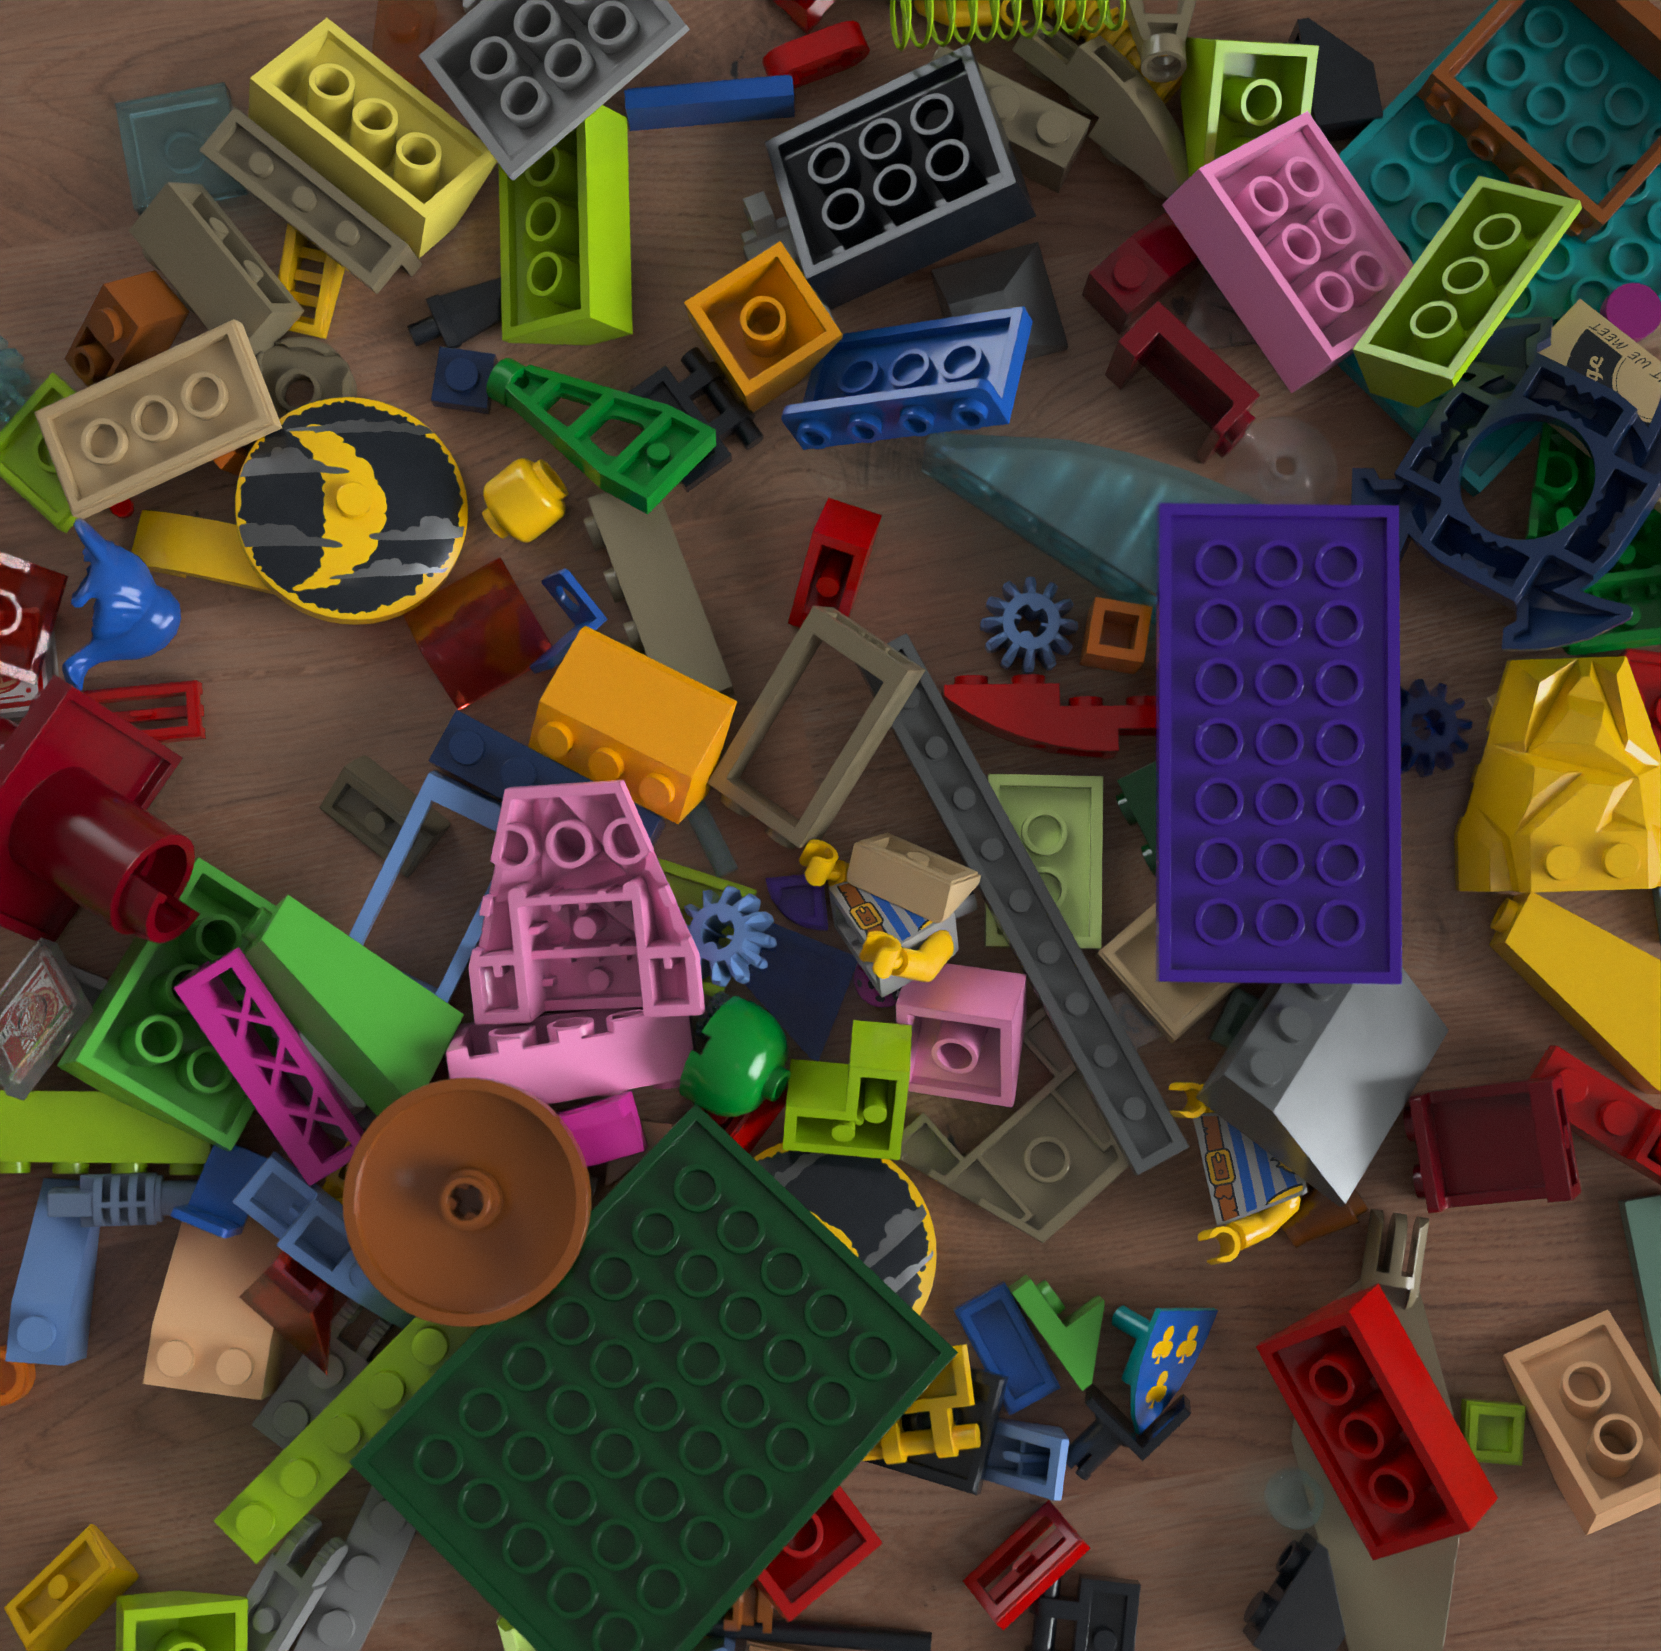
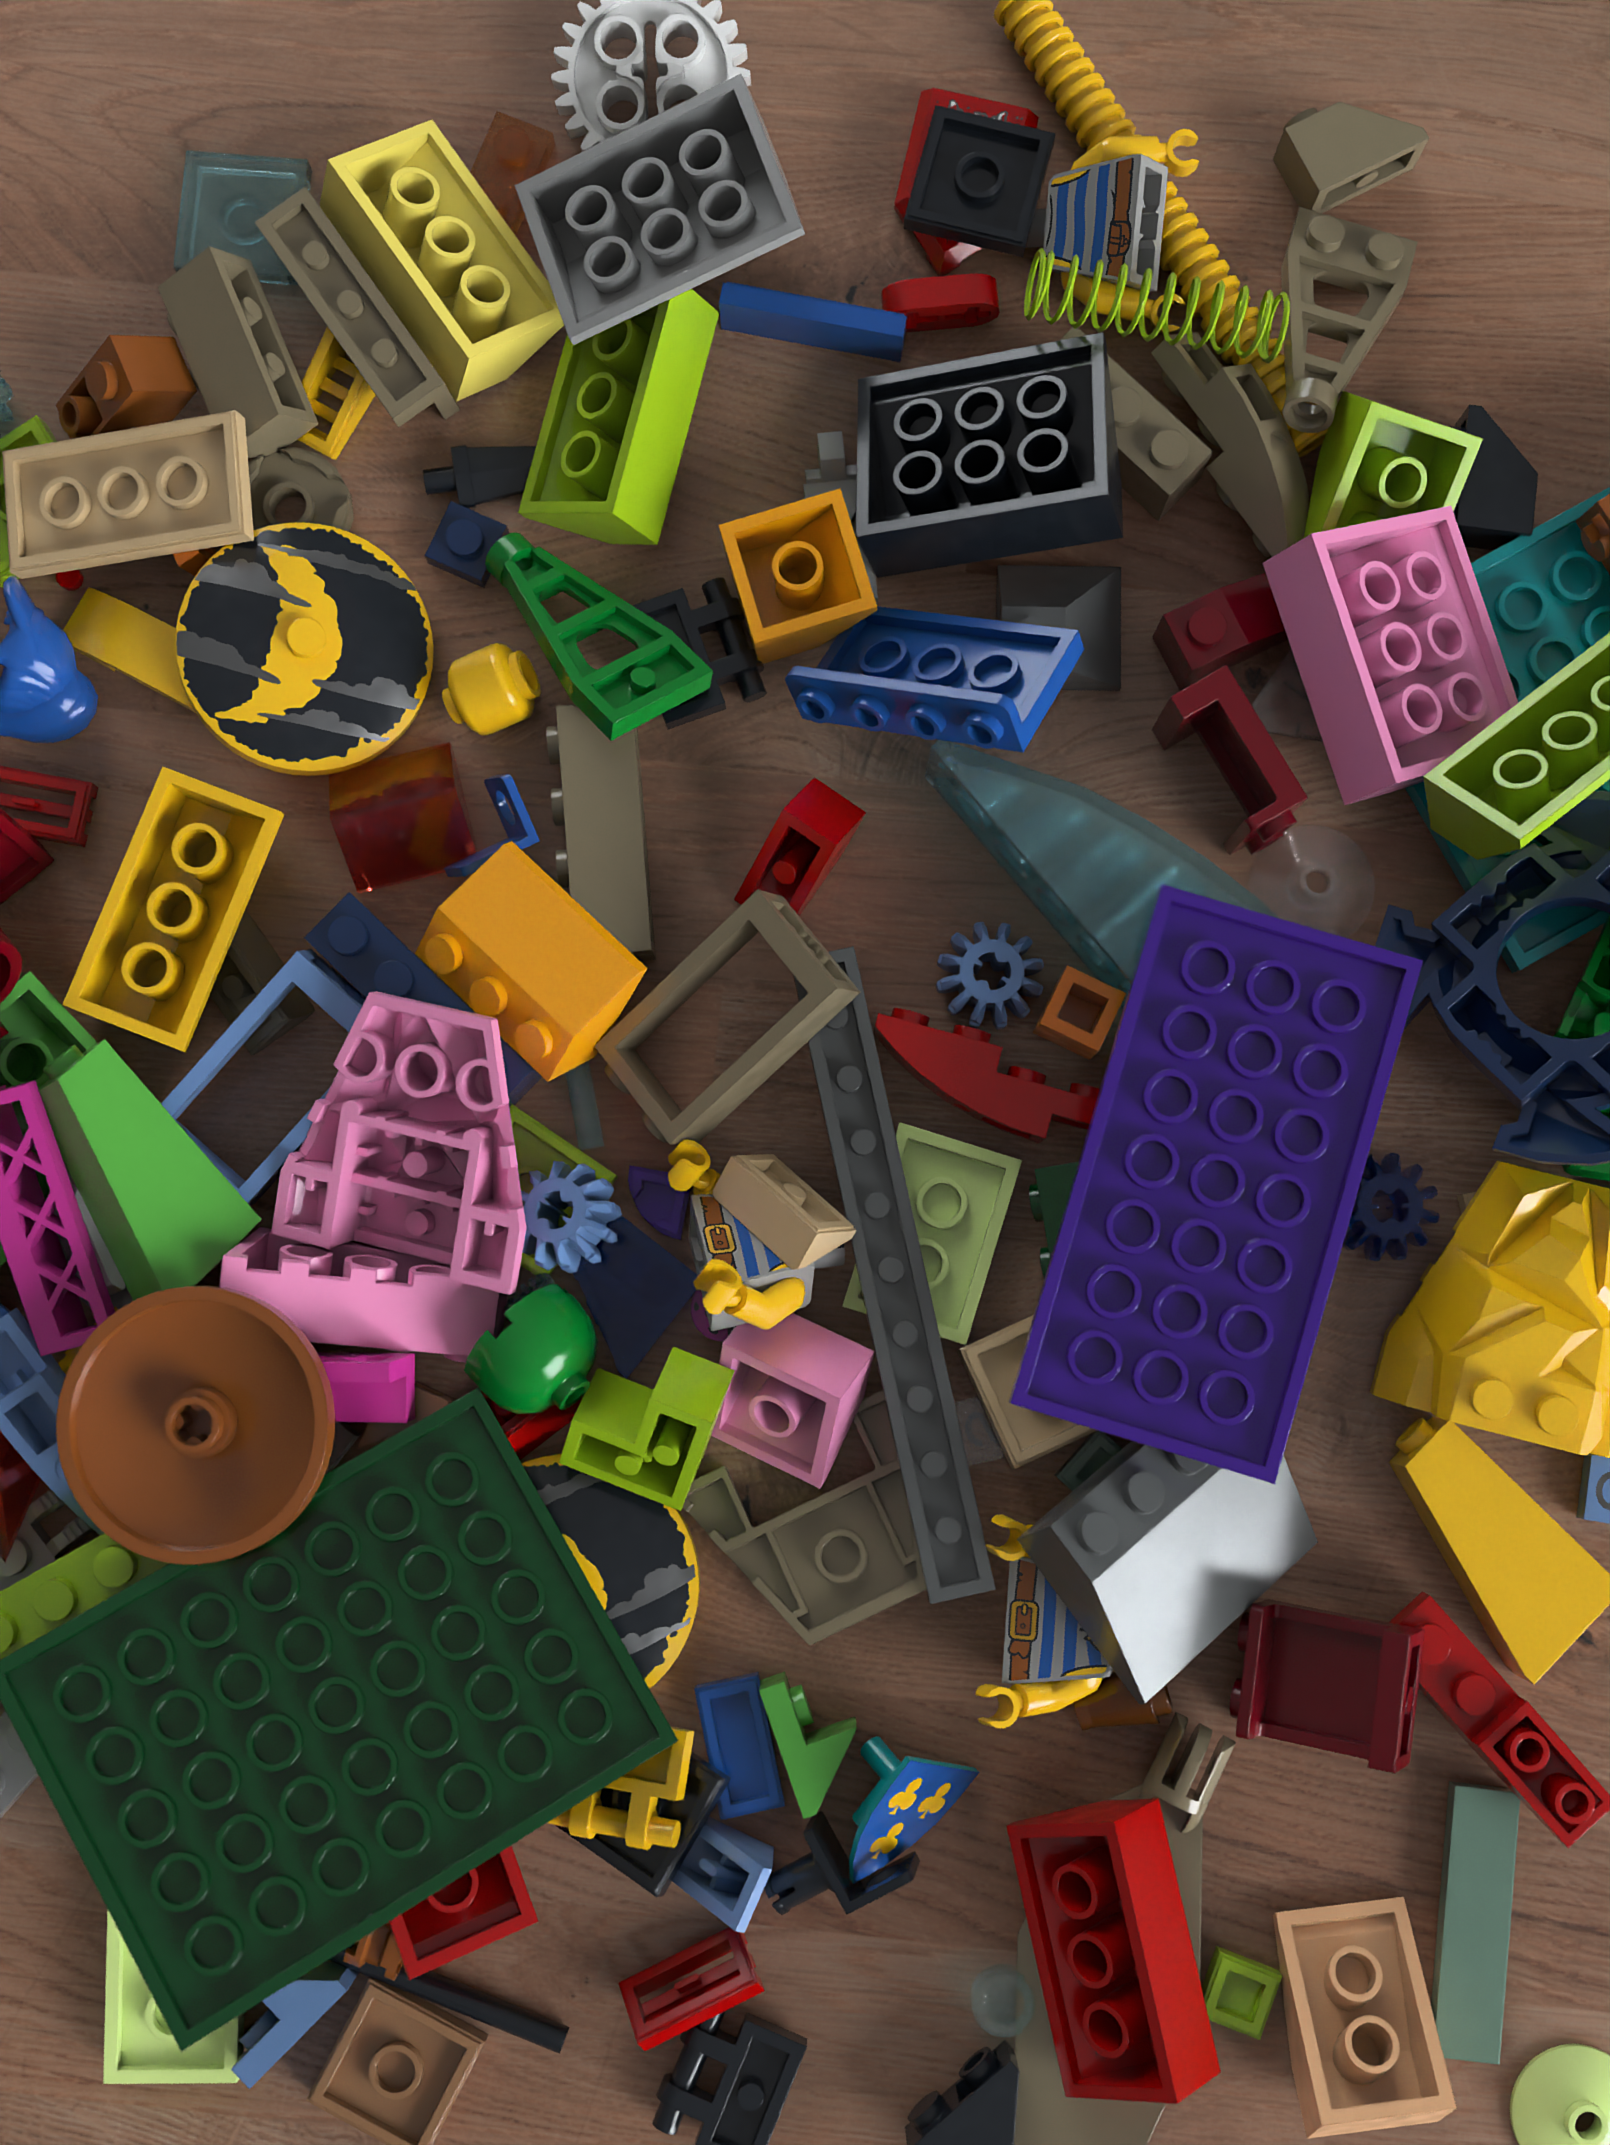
camera: 20 degrees right, 0 degrees up
none -> yellow slope [62,766,285,1053]

